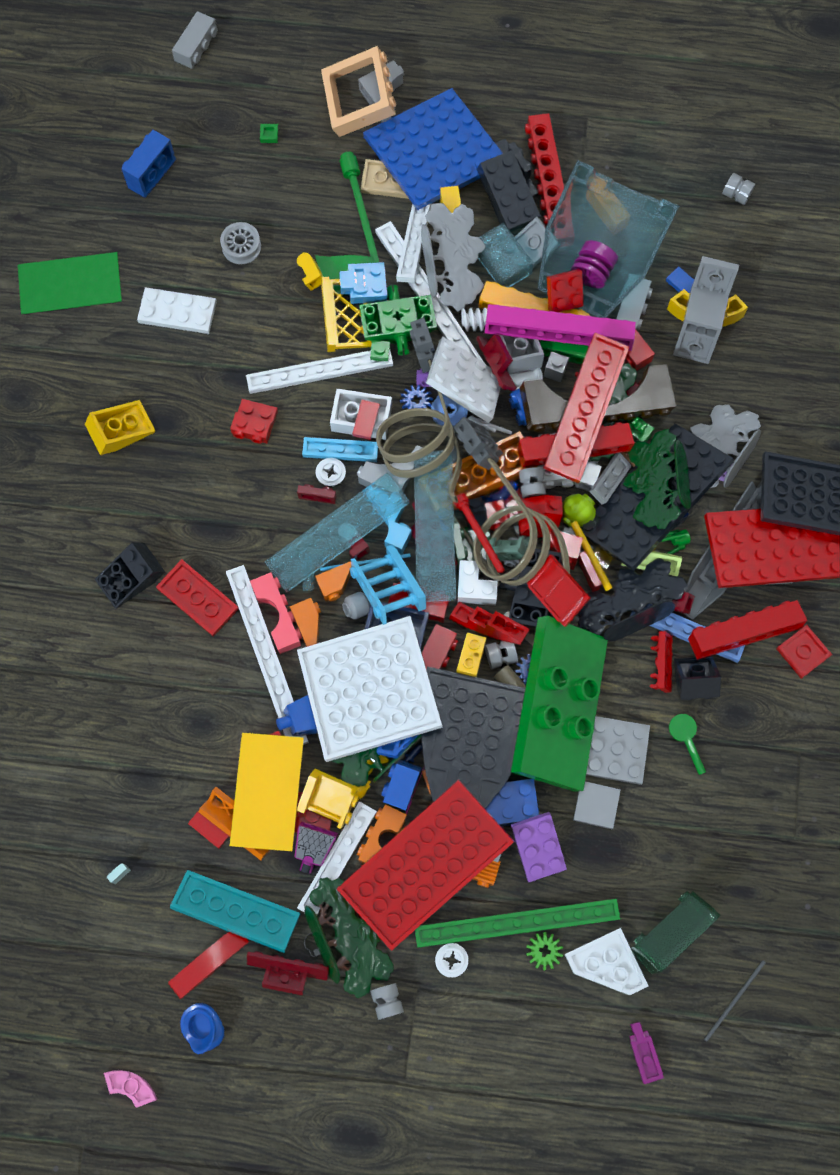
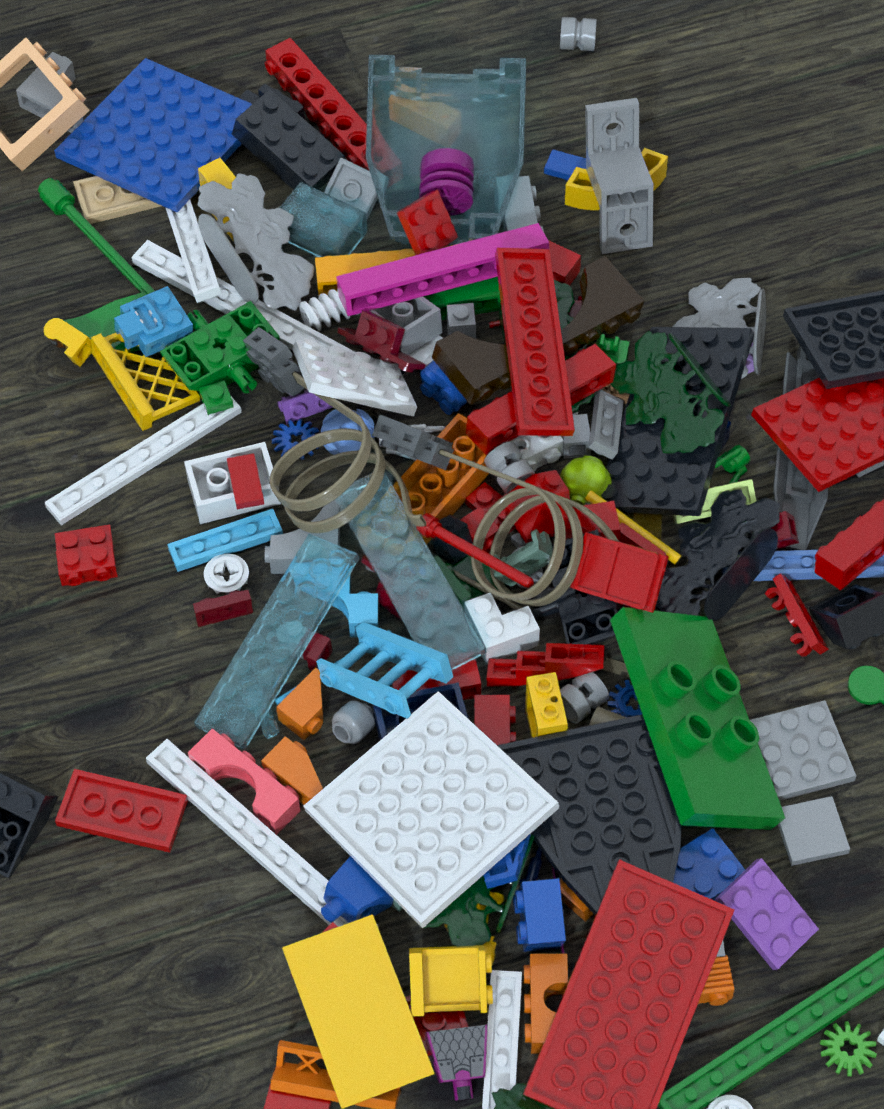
camera: 25 degrees left, 15 degrees down
clear blue arm [480,480,519,503] -> none

